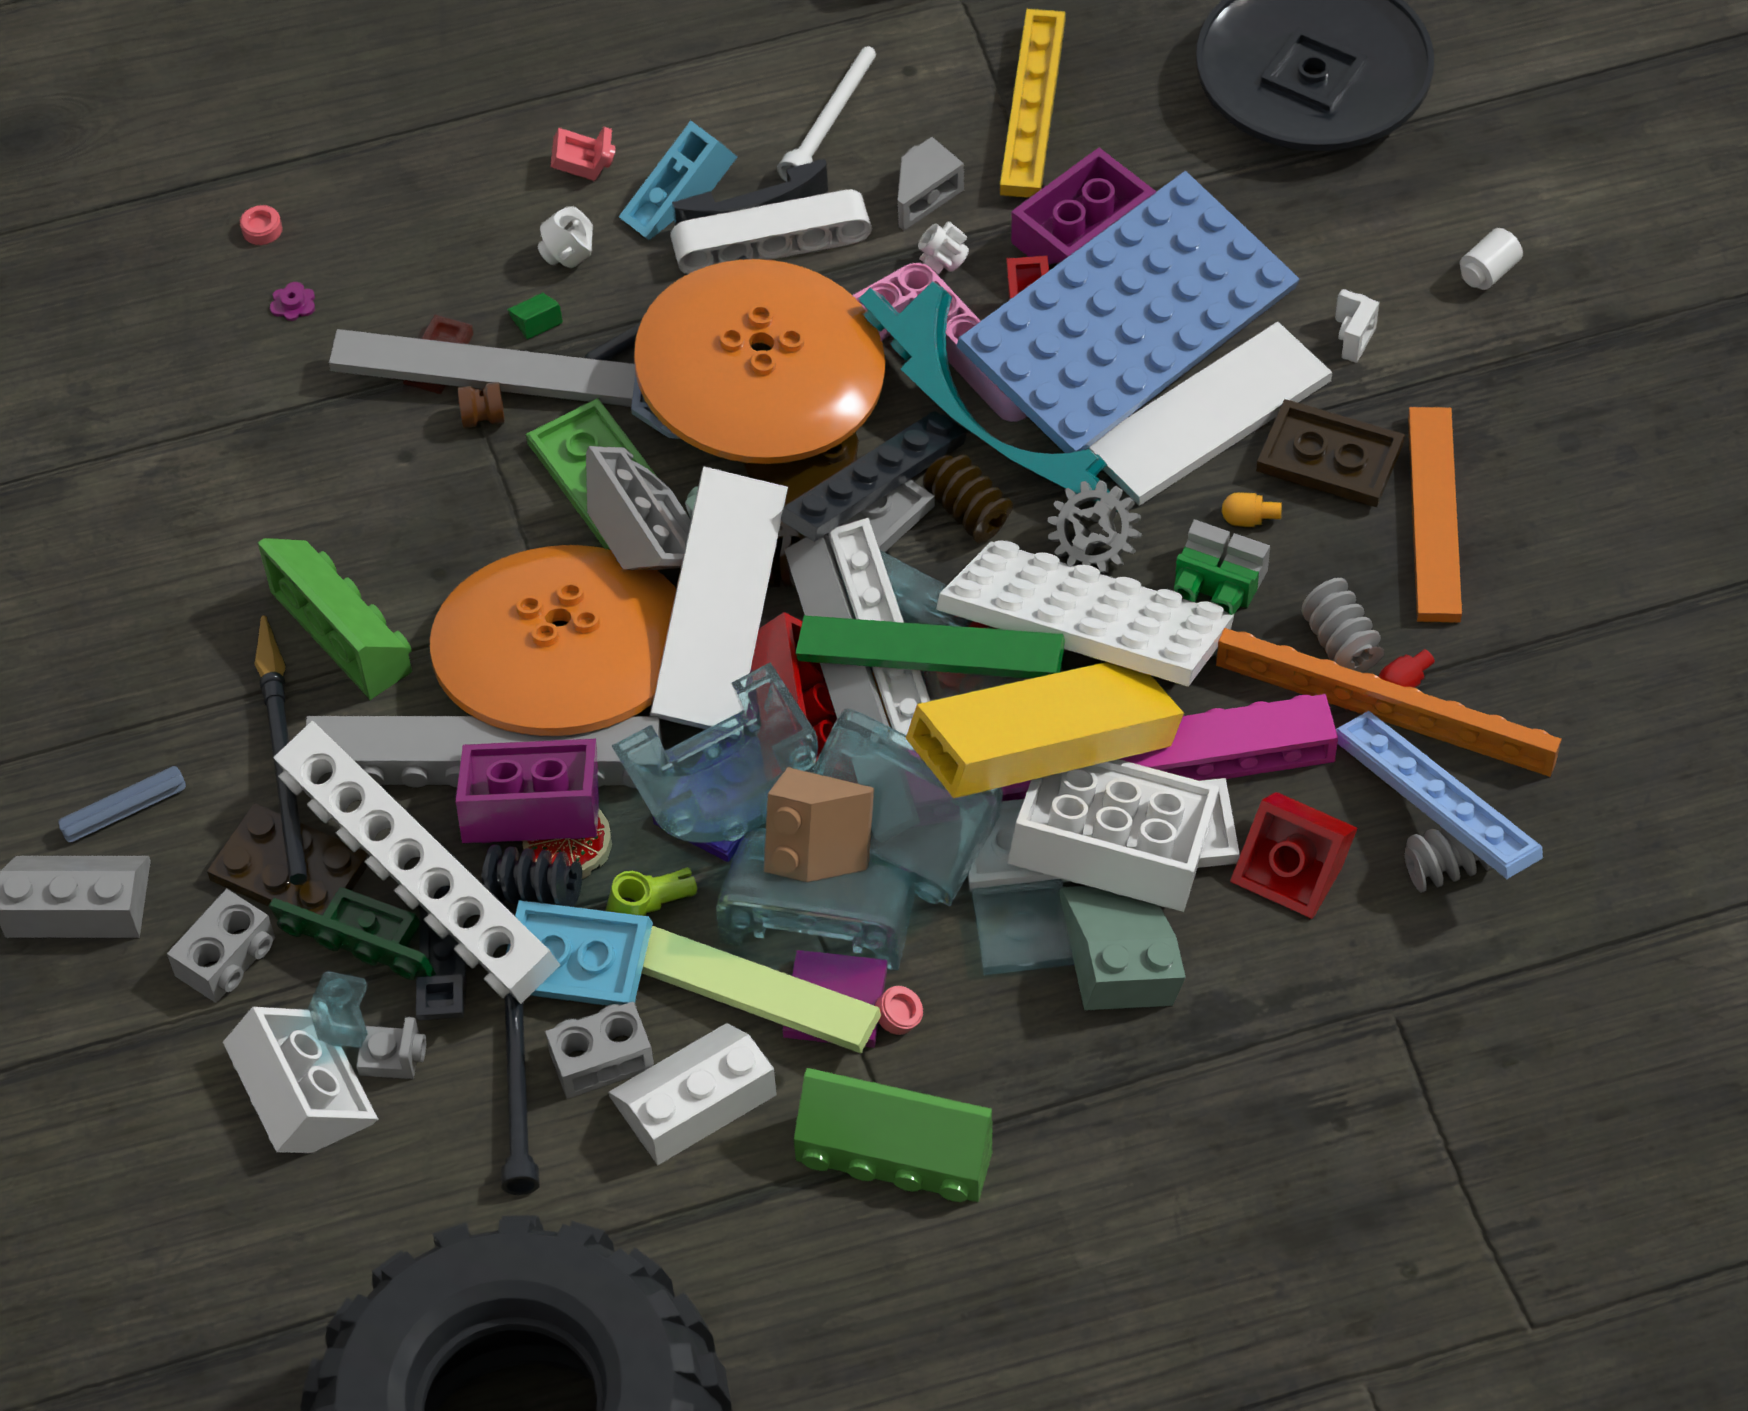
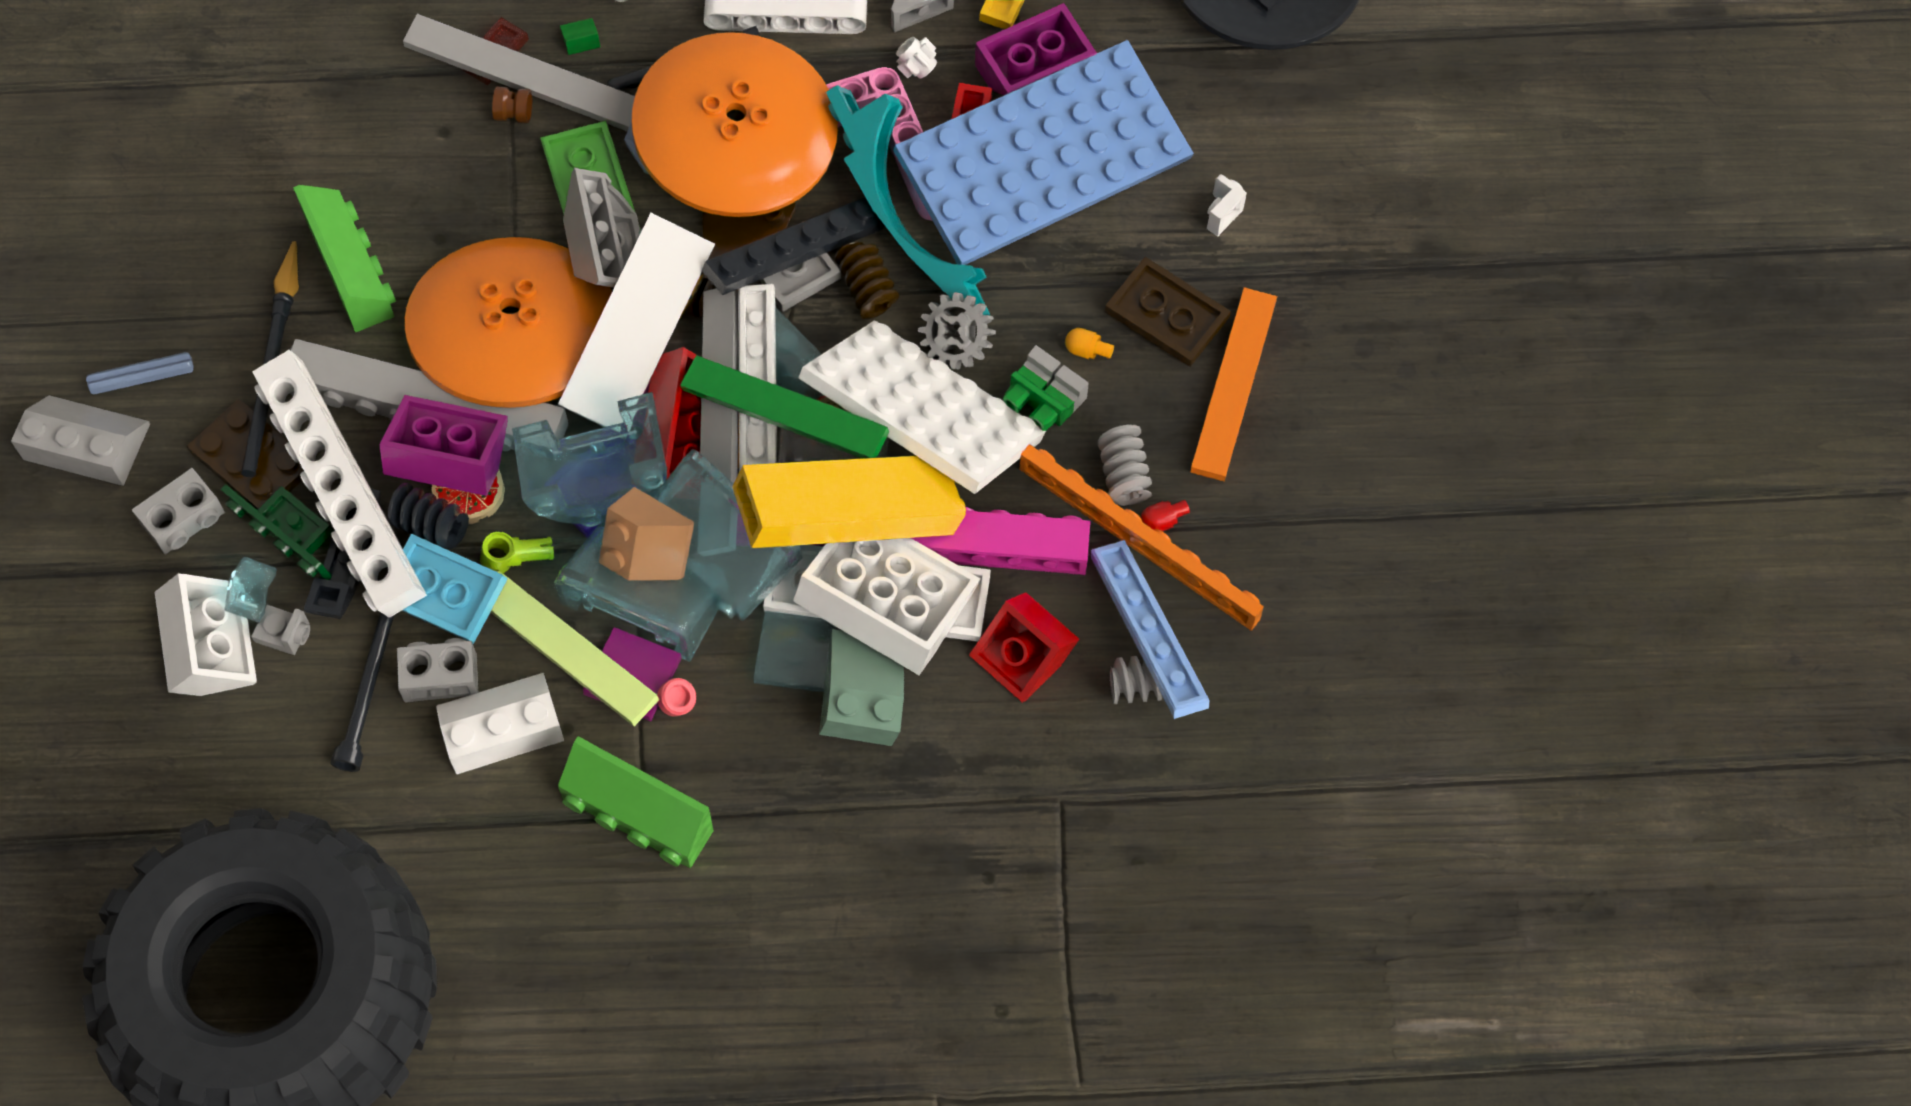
camera: 10 degrees right, 10 degrees up
white tile [1086,322,1332,506] -> none
white brick [1460,228,1523,290] -> none

